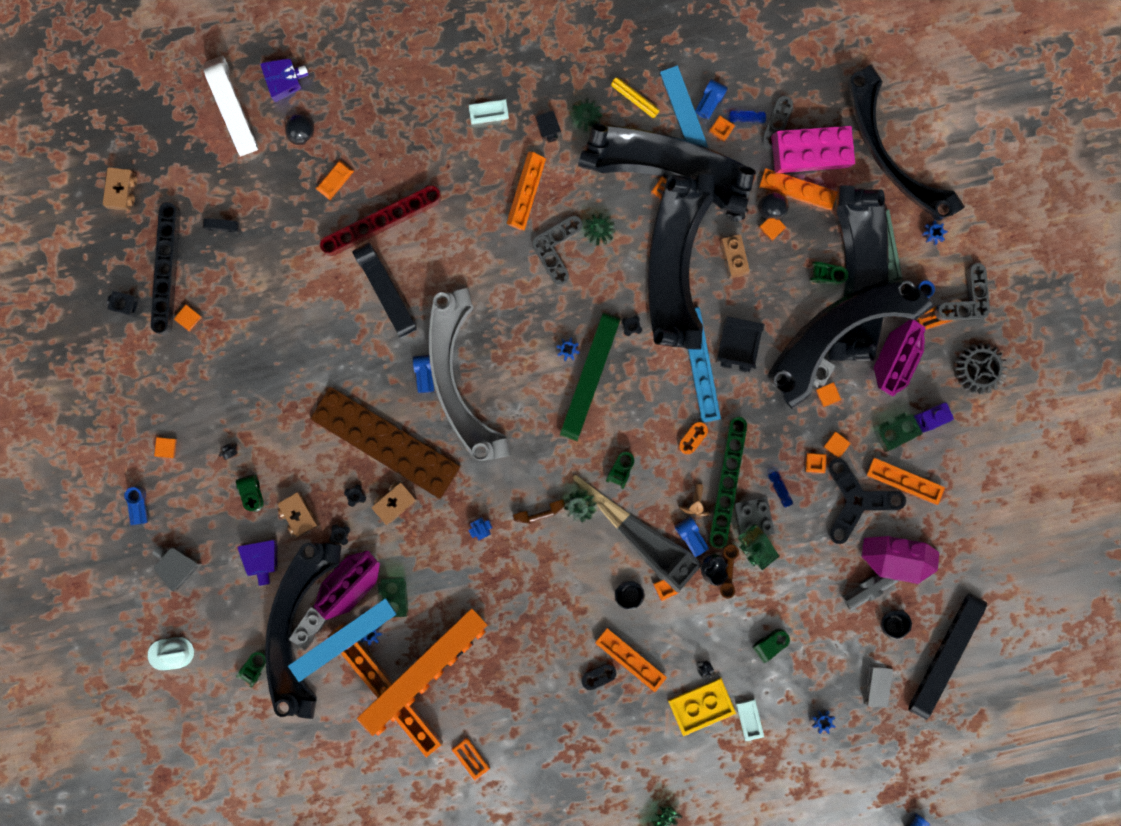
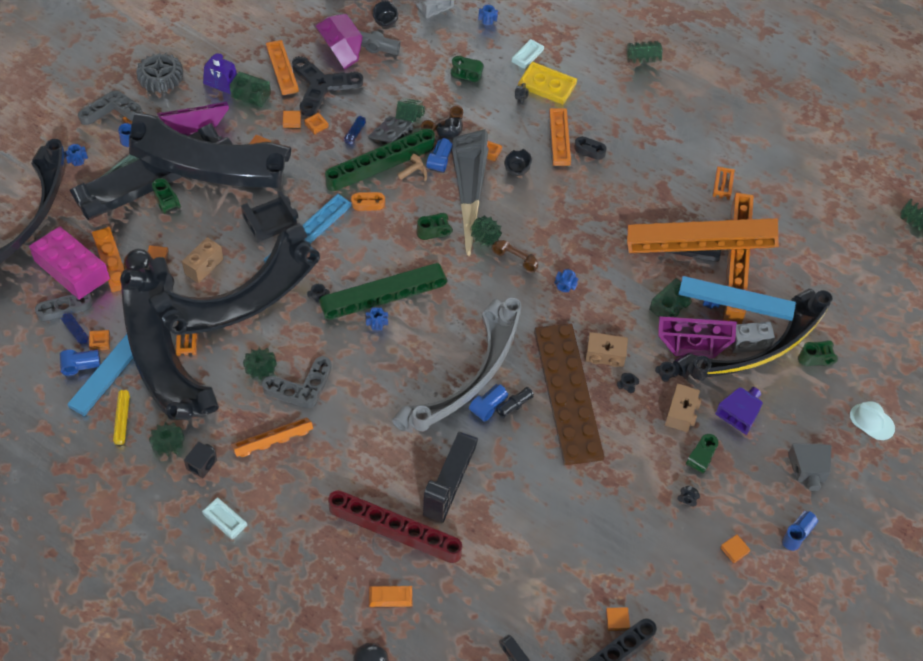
camera: 130 degrees left, 30 degrees down
none -> black pin [497,387,534,418]

